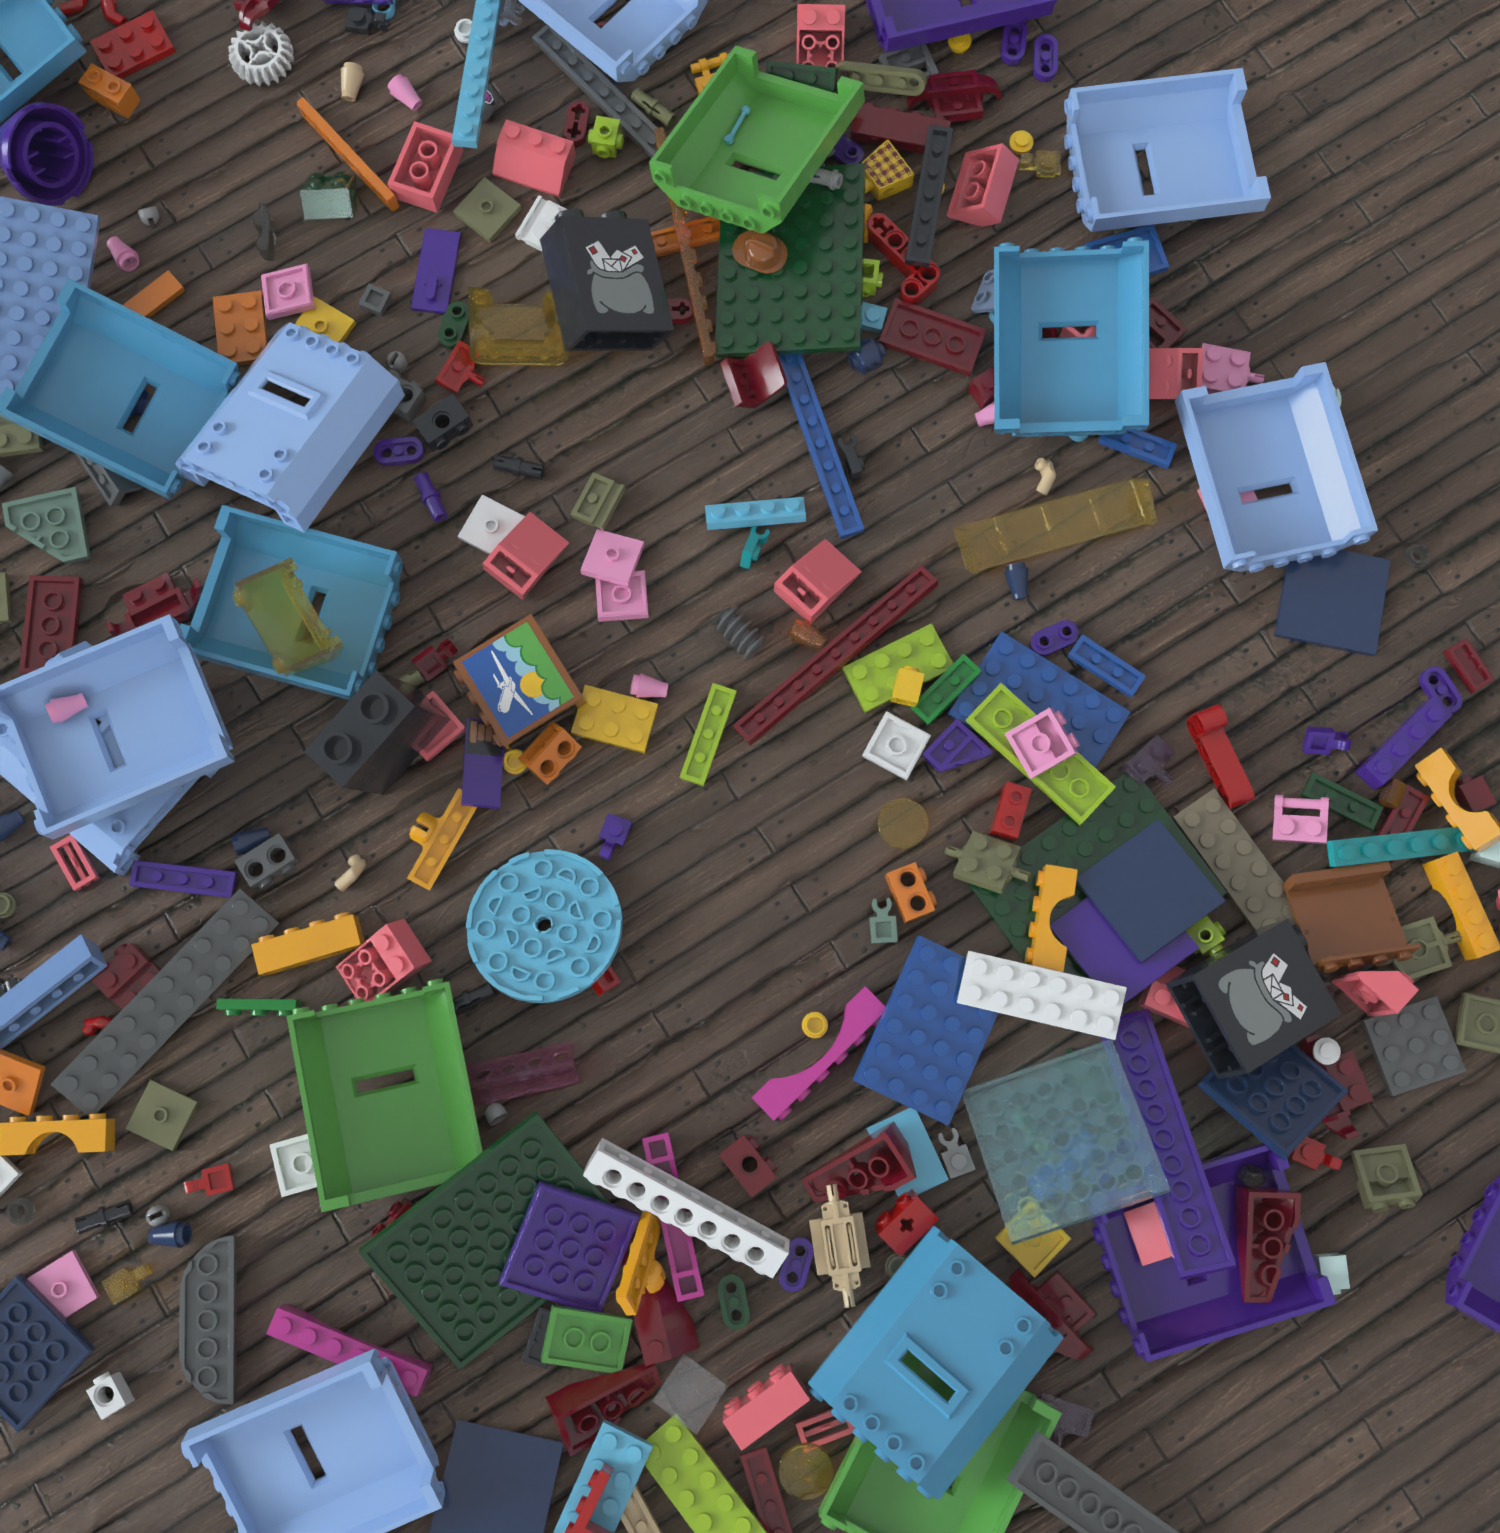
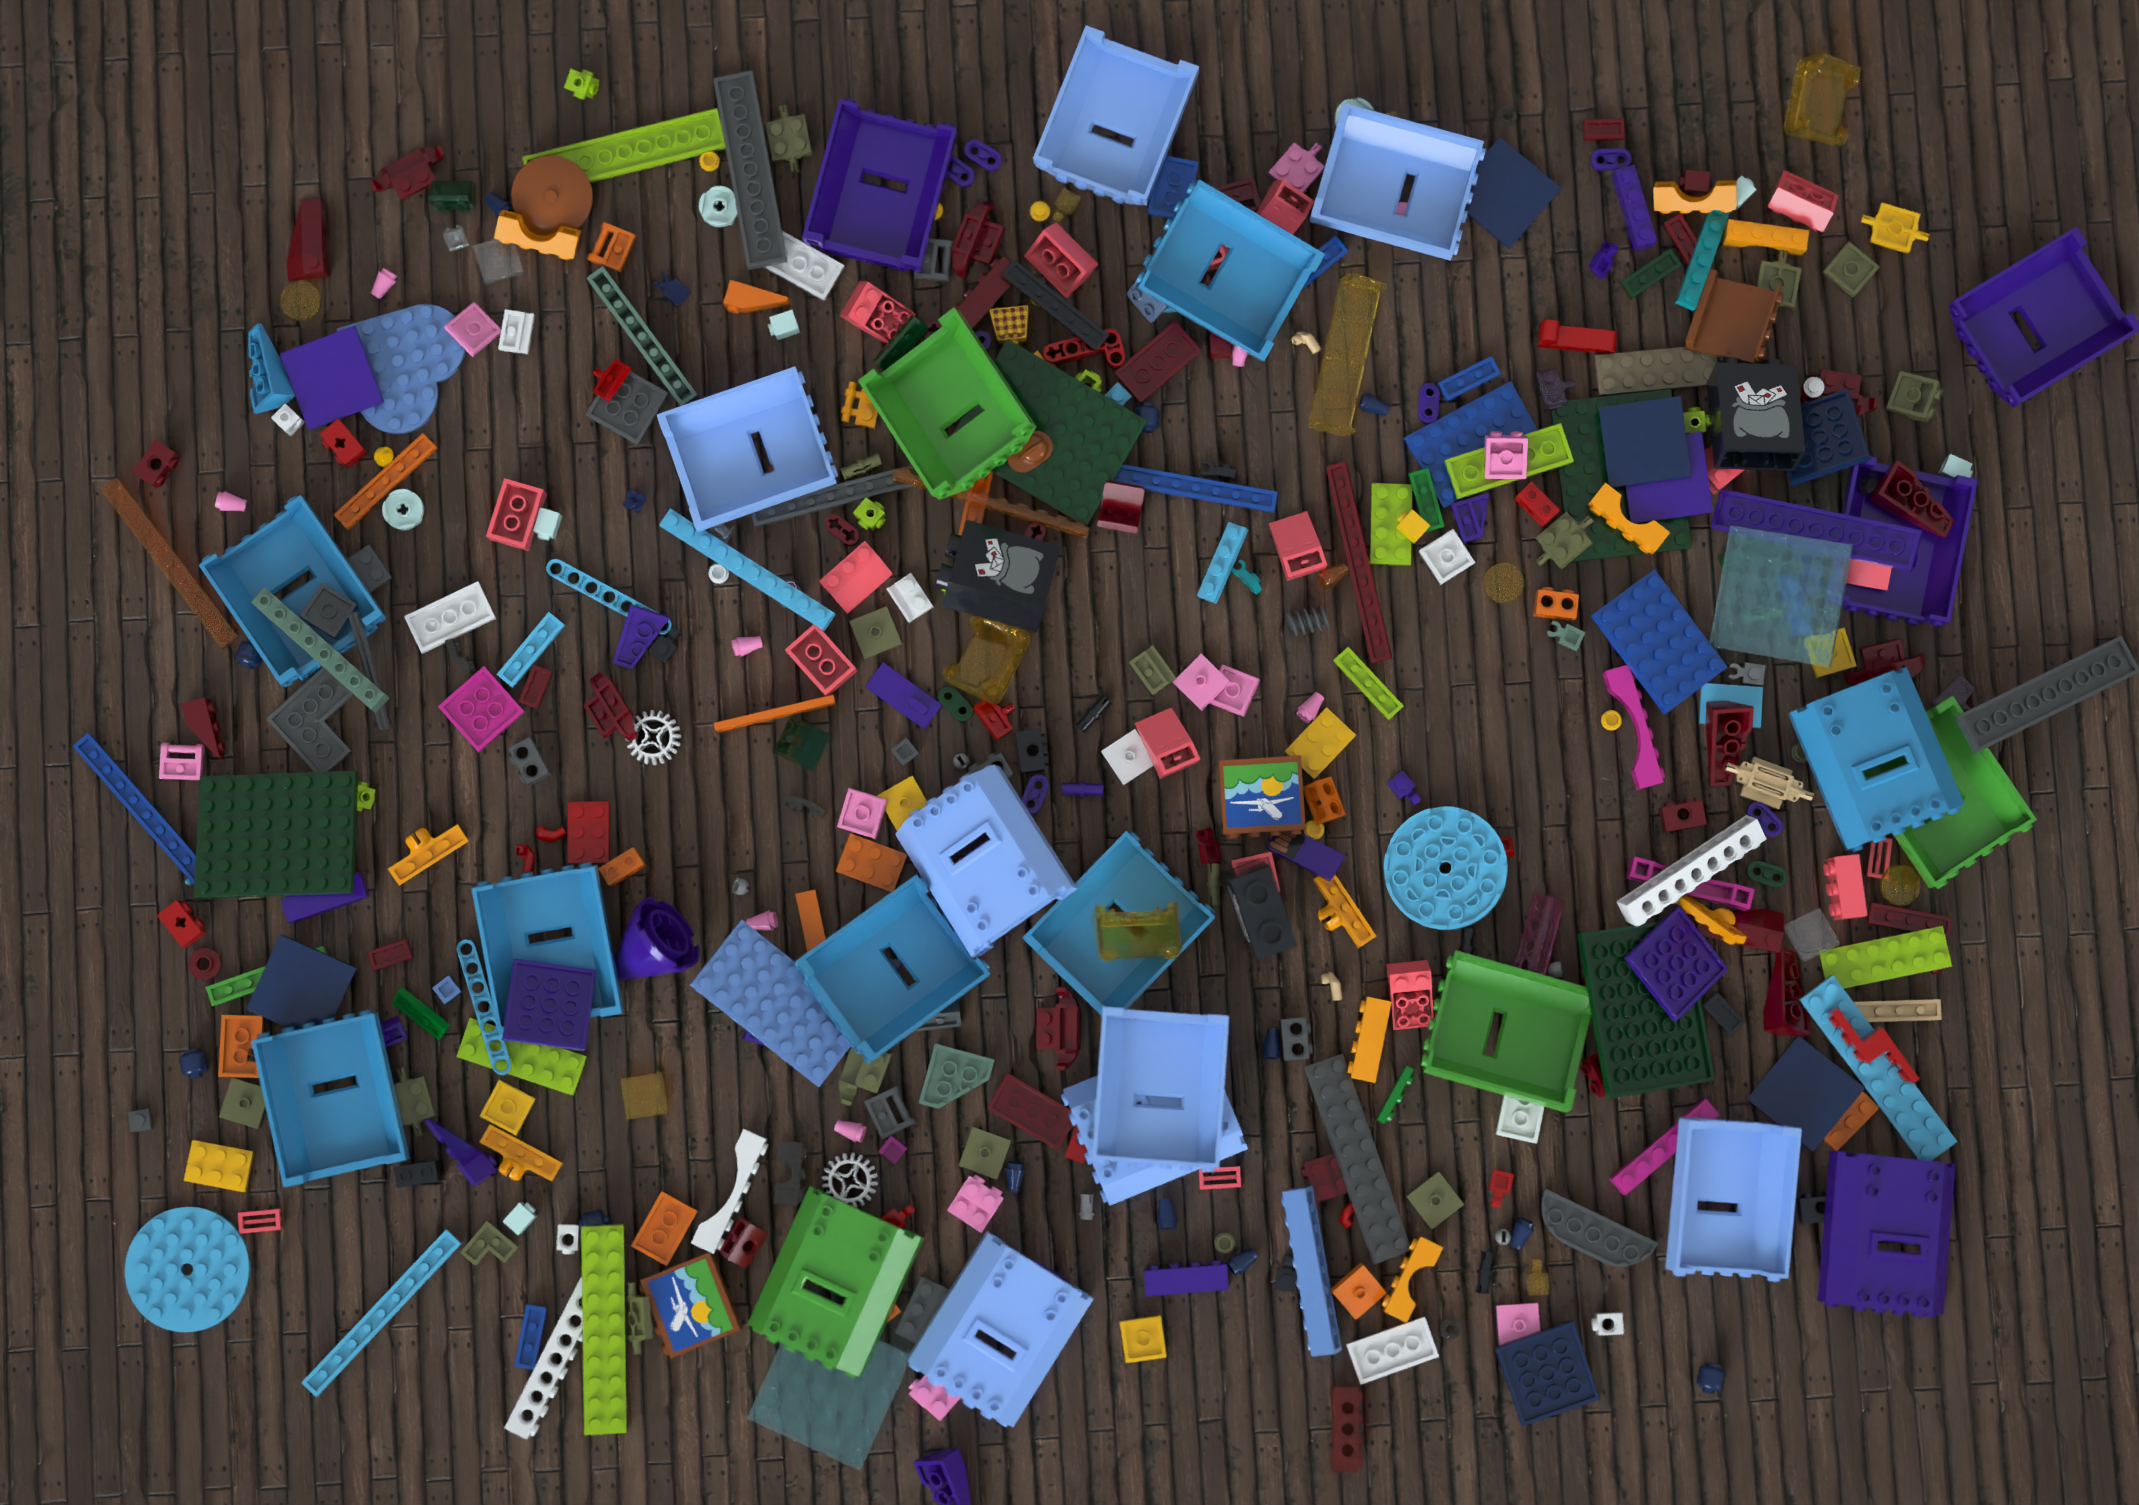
camera: 60 degrees left, 5 degrees up
bright pink cone [45,693,89,724] -> none
dark purple plate [129,860,238,898] -> none
tan cone [341,62,364,102] -> none
bright green plate [540,1305,633,1373] -> none
medium azure hinge [724,105,751,145] -> none
light grey pin [810,168,843,190] -> none
olive plate [835,61,927,96] -> none
red brick [874,1189,939,1257] -> none
white plate [957,950,1127,1040] -> none
bright pink plate [1273,795,1329,844] -> none
red plate [1289,1137,1343,1170] -> none
coral slope [1330,971,1419,1017] -> none
dark grey plate [1360,996,1467,1096] -> none
reddish brown slope [1376,778,1407,809] -> none

